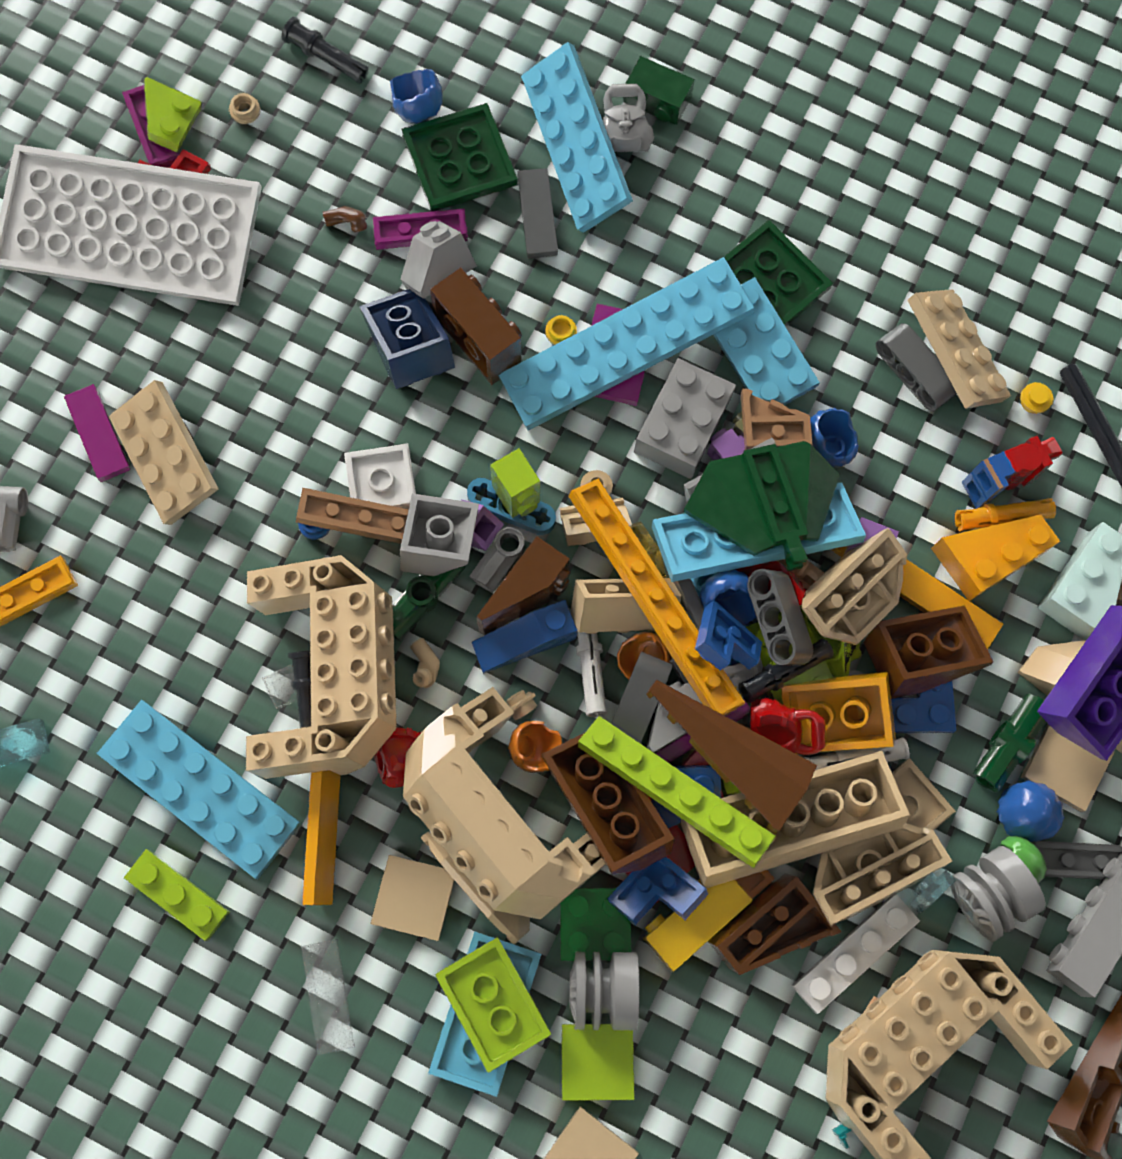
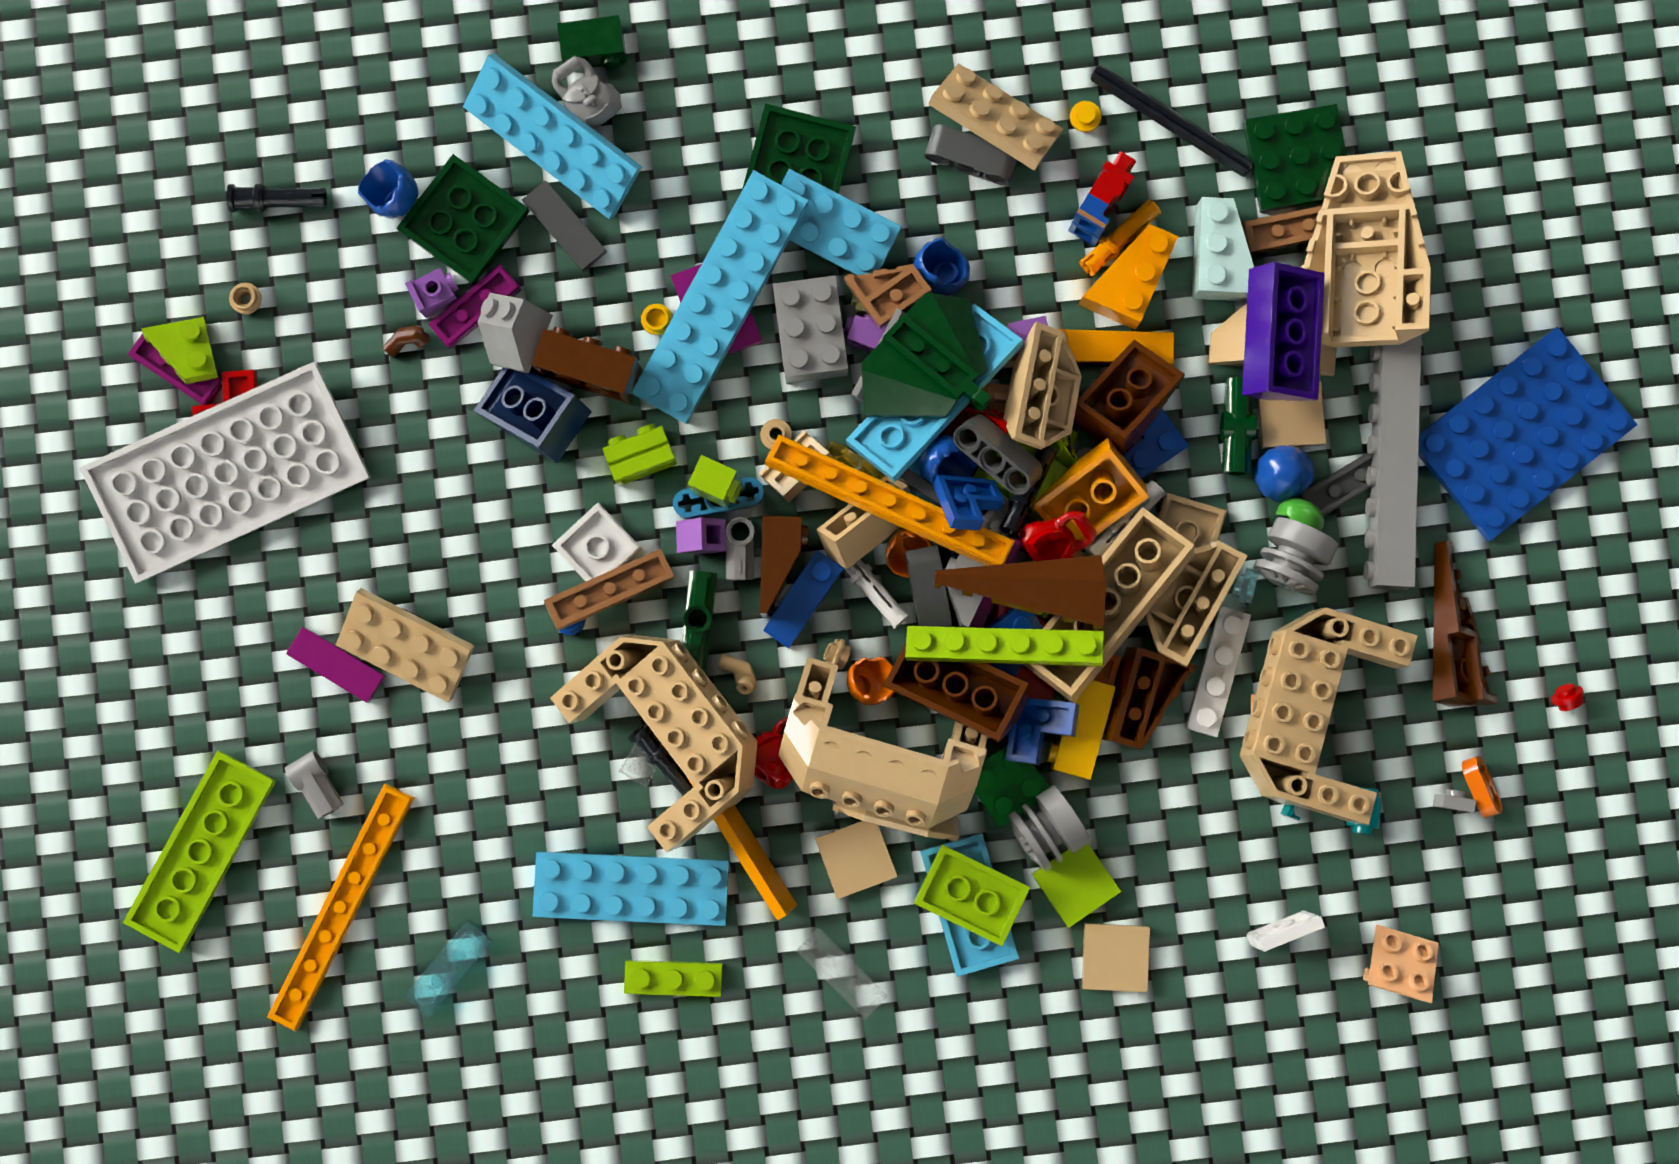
camera: 30 degrees left, 10 degrees up
light grey slope [400,493,479,576] -> none
none -> medium lavender brick [405,268,459,318]
none -> lime brick [602,424,677,487]

